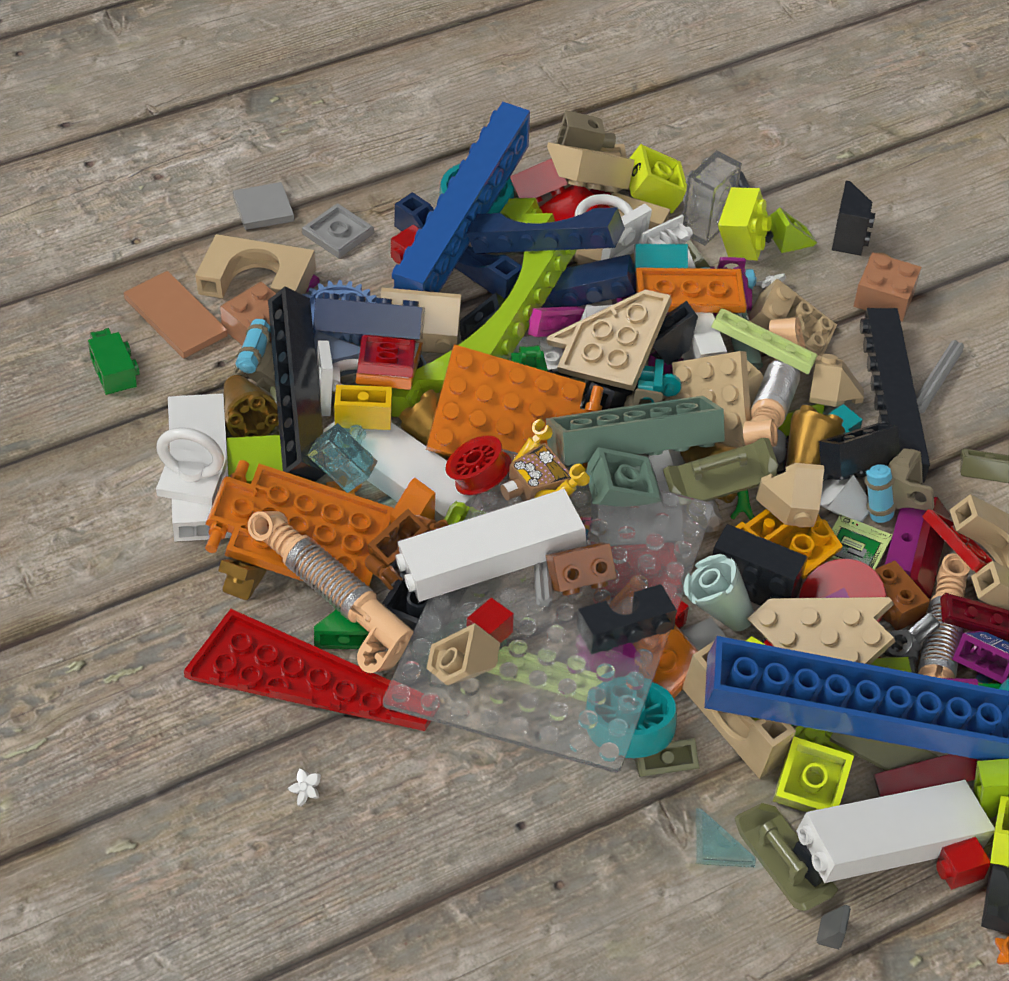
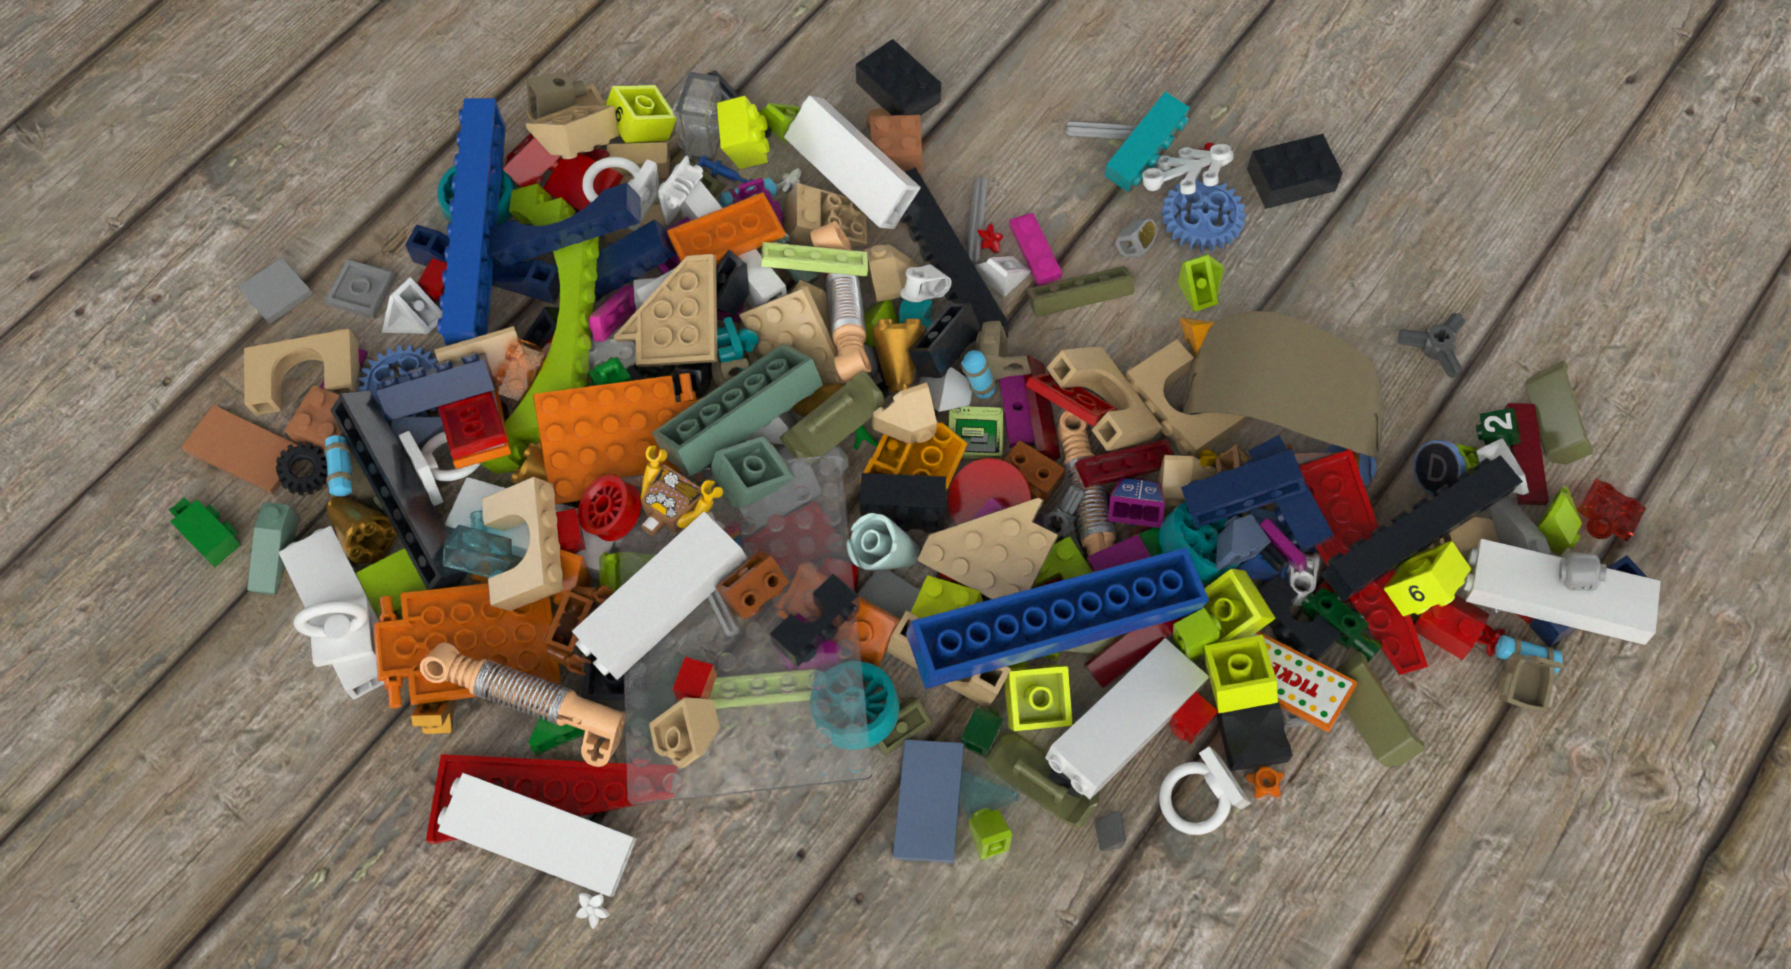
camera: 20 degrees left, 15 degrees up
yellow brick [334,385,392,430] -> none
teal tile [634,244,688,271] -> none
black slope [832,180,876,256] -> none
none -> sand green slope [247,502,300,595]
none -> black tyre [276,442,328,496]
none -> white slope [382,277,442,334]
none -> white brick [437,773,637,897]
none -> tan arch [482,477,563,611]
none -> clear orange brick [494,338,546,403]
none -> red brick [556,508,586,554]
none -> blue piece [698,155,754,183]
none -> white brick [784,95,921,229]
none -> black brick [856,39,941,116]
none -> sand blue tile [893,740,964,863]
none -> white piece [900,265,951,302]
none -> dark green brick [961,707,1003,758]
none -> lime slope [969,808,1012,860]
none -> white slope [974,256,1031,297]
none -> red plant [977,223,1004,254]
none -> dark pink plate [1009,213,1062,286]
none -> white tile [1159,747,1251,835]

